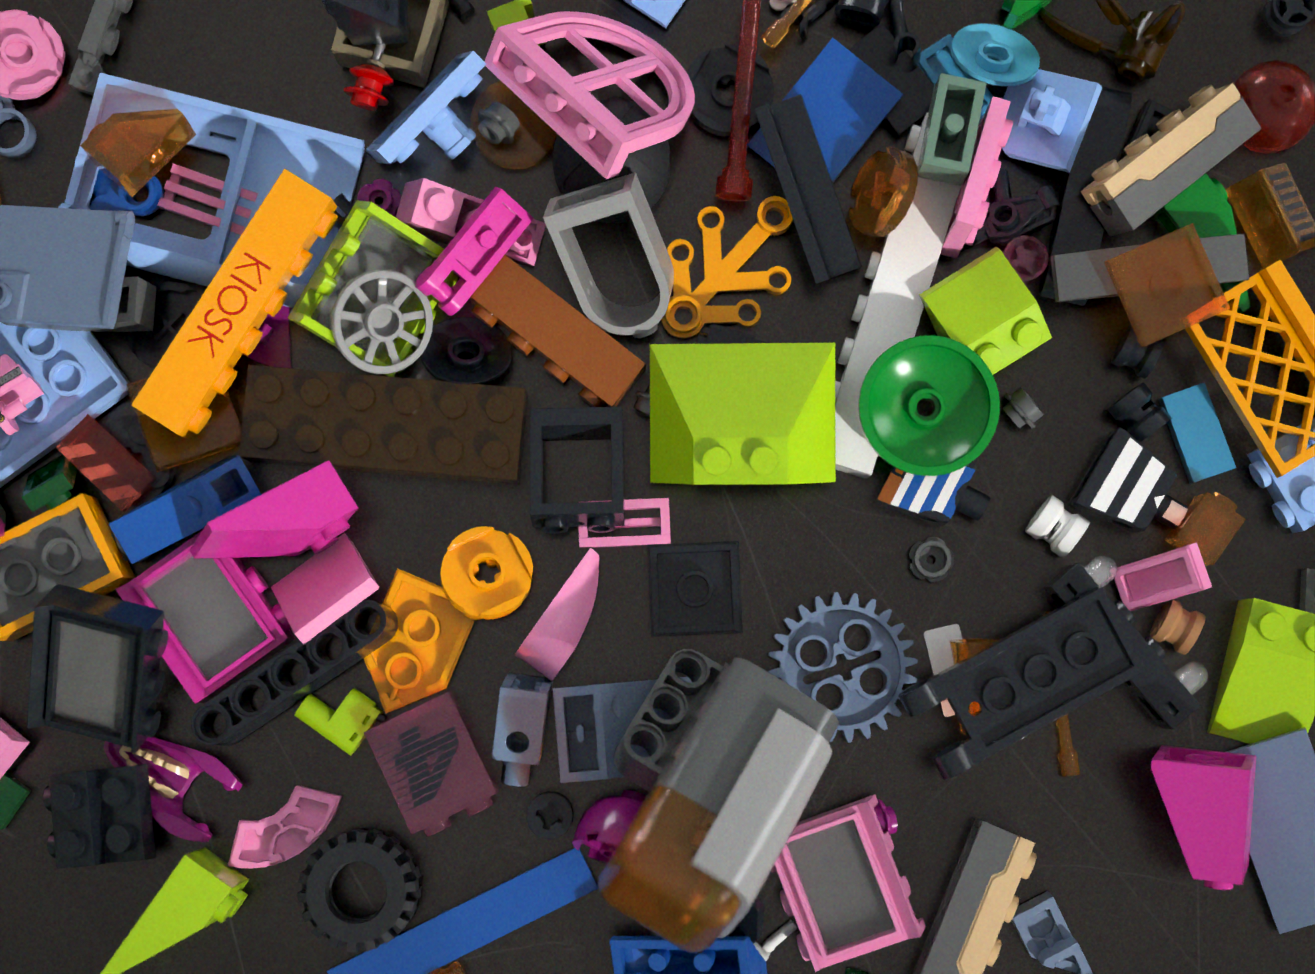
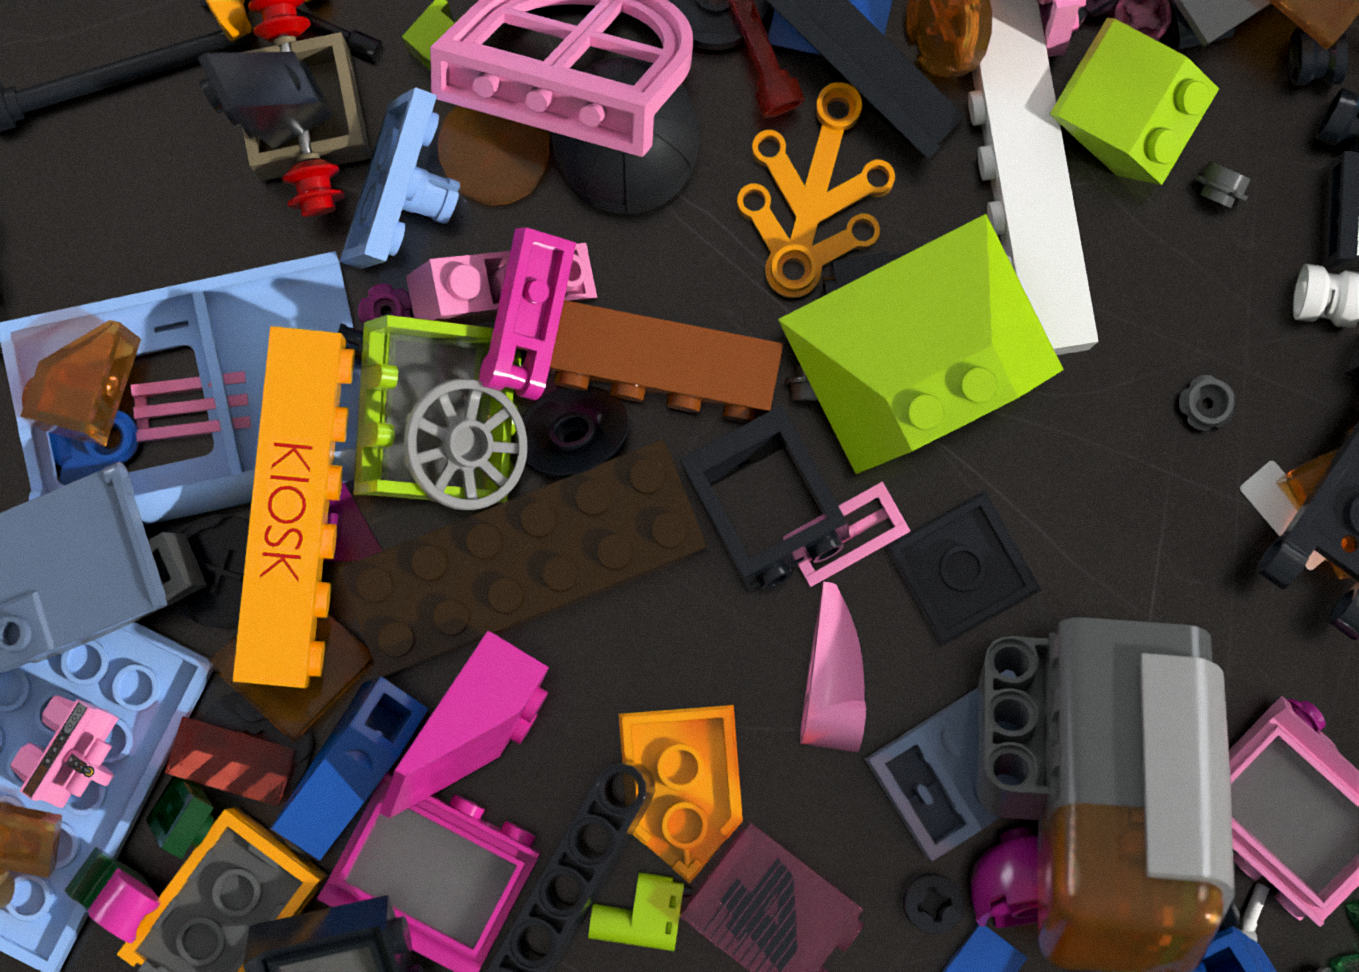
camera: 25 degrees left, 0 degrees up
bright pink tile [271,533,380,644] -> none
light orange plate [440,526,533,620] -> none
dark grey plate [478,102,520,144] -> none
sand blue torso [492,672,553,787] -> none
light grey window [543,172,674,338] -> none
sand blue gear [767,592,918,743] -> none
green dish [858,335,1000,476] -> none
torso [873,462,991,526] -> none

